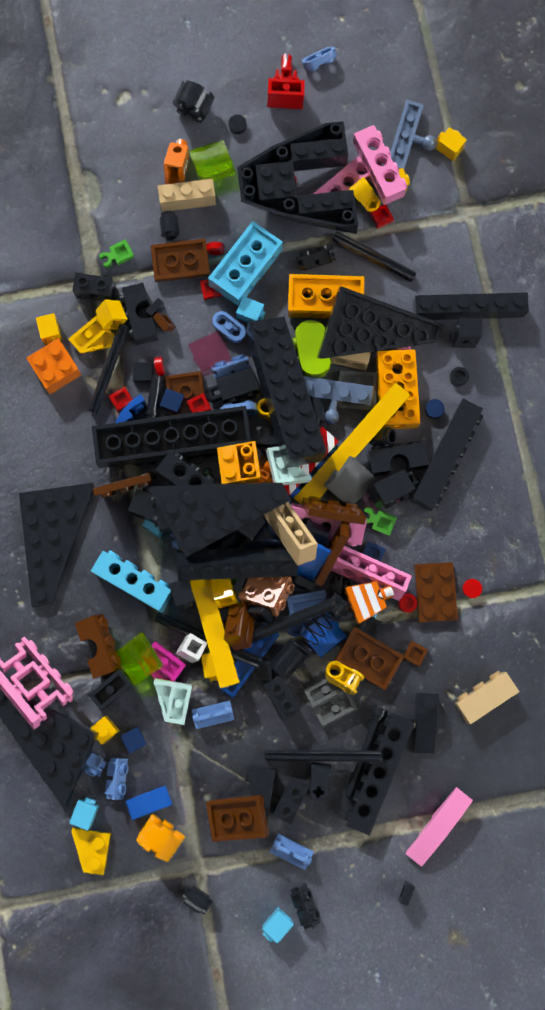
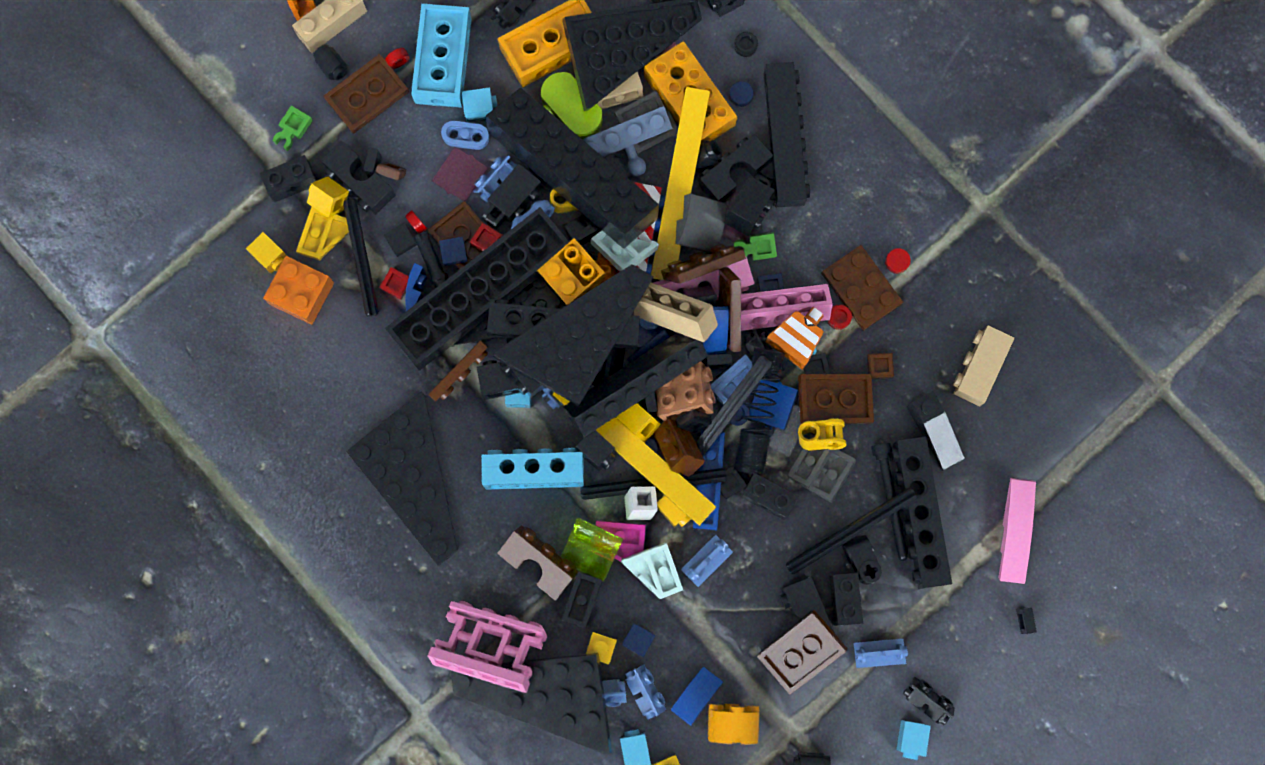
camera: 30 degrees left, 0 degrees up
red tile [200,279,222,300] -> none

